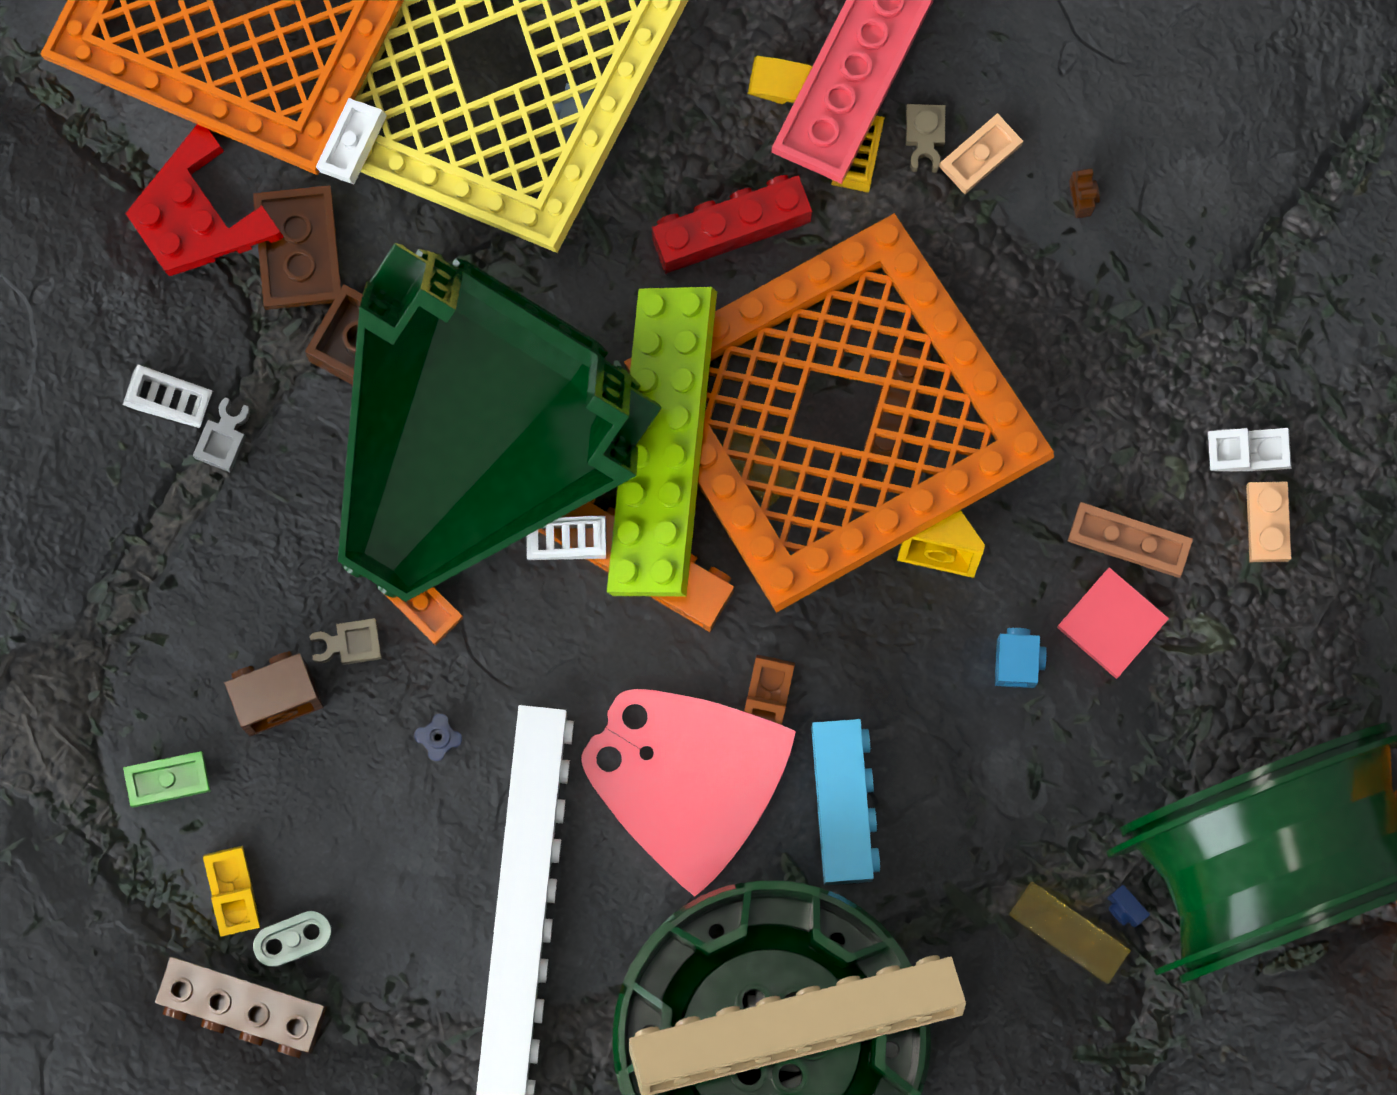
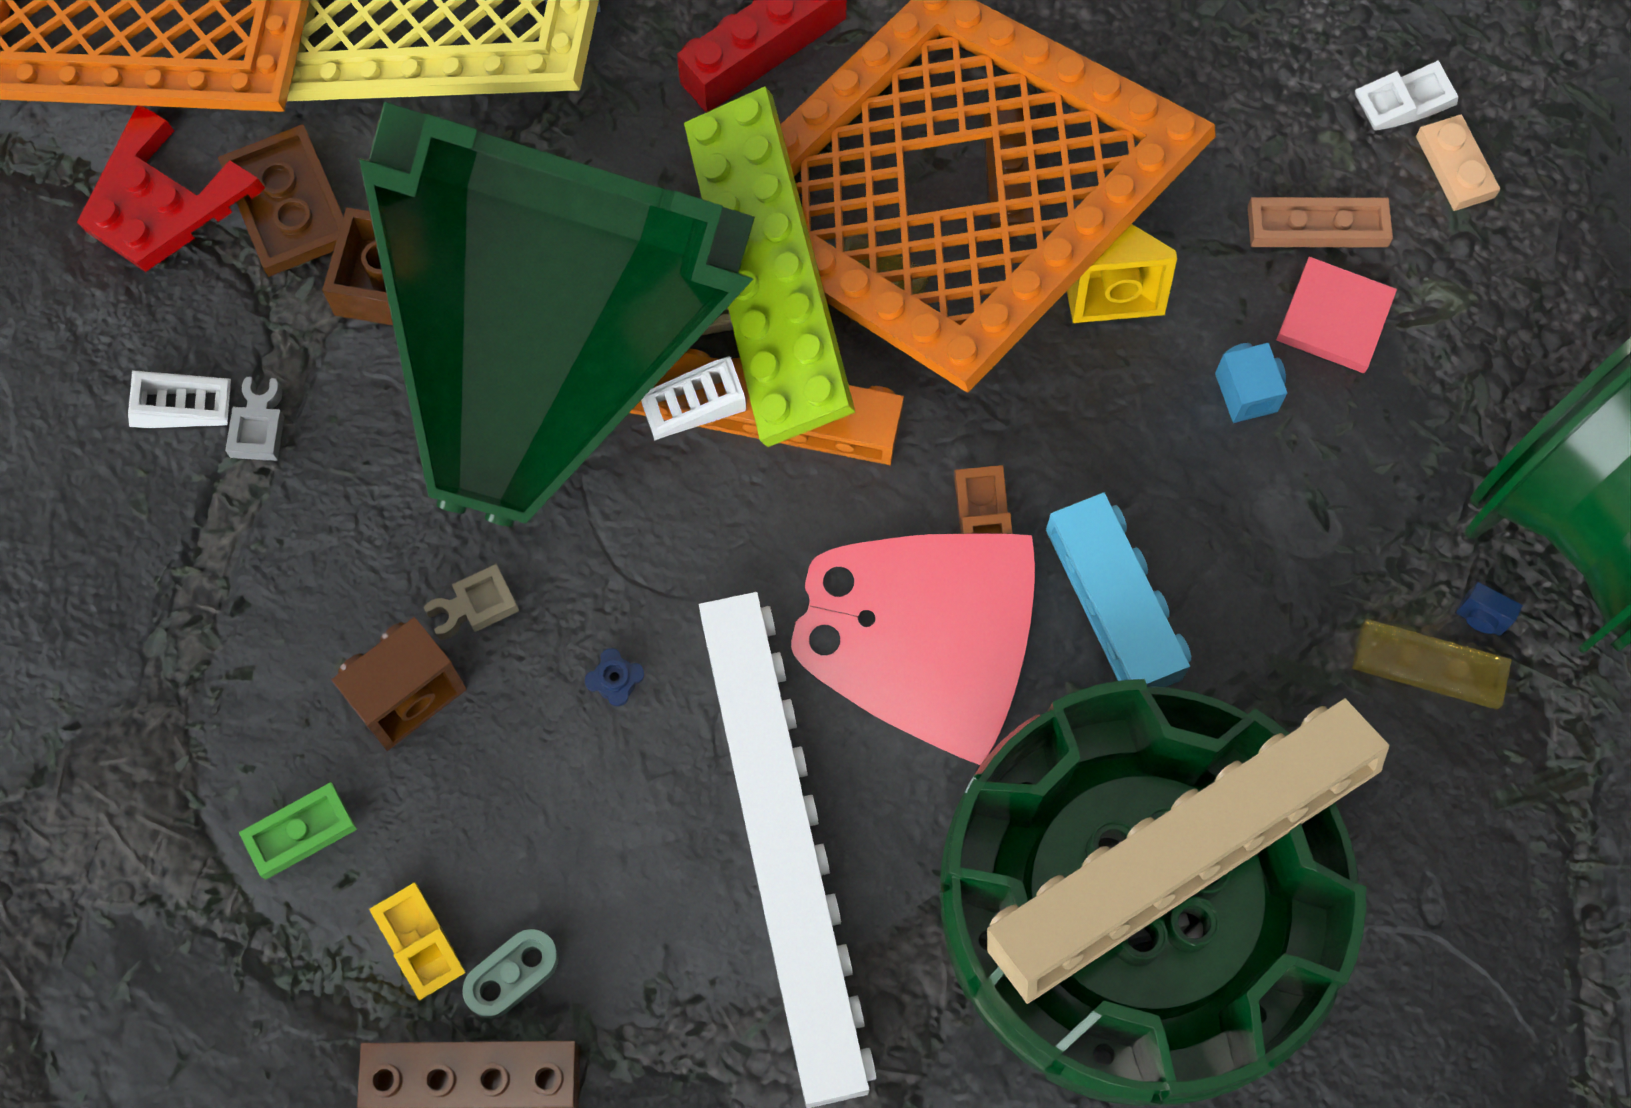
camera: 15 degrees left, 10 degrees down
white plate [316,98,387,184] -> none
orange plate [384,587,463,646] -> none

